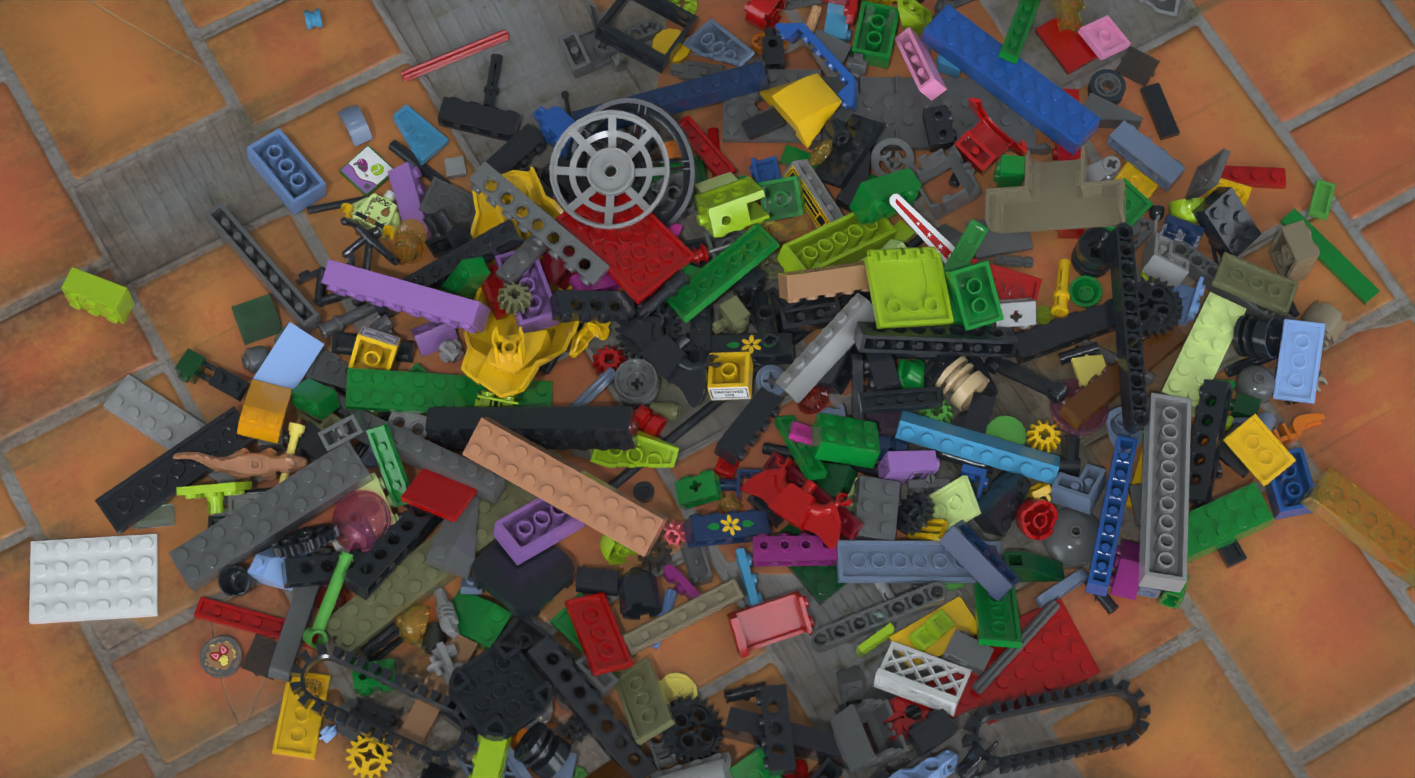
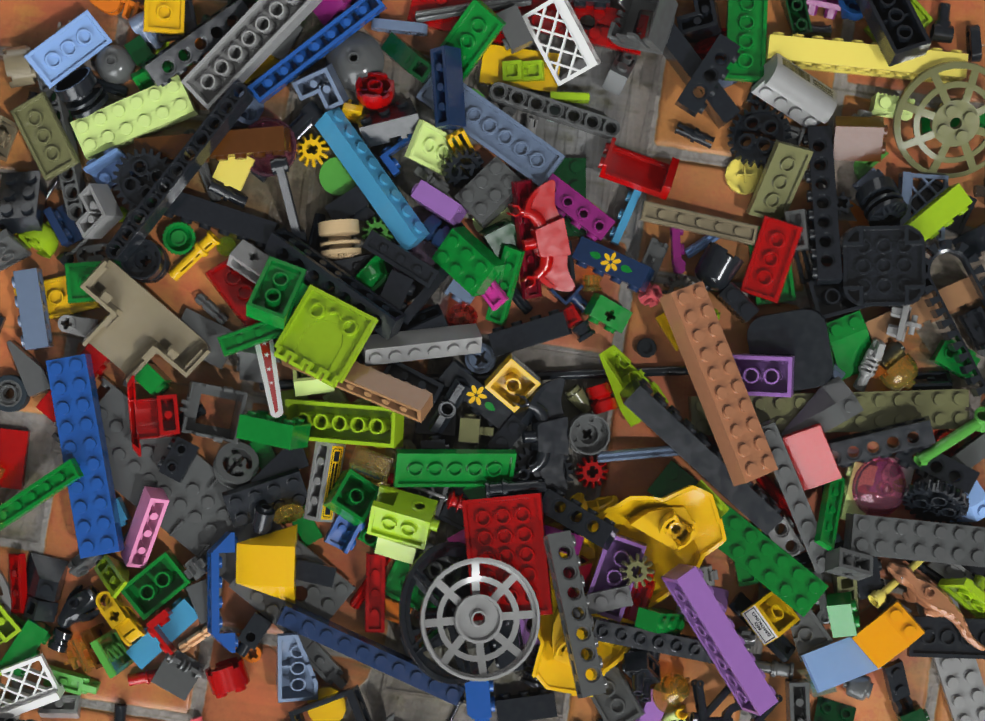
camera: 135 degrees left, 20 degrees up
none -> black wheel [571,320,596,343]

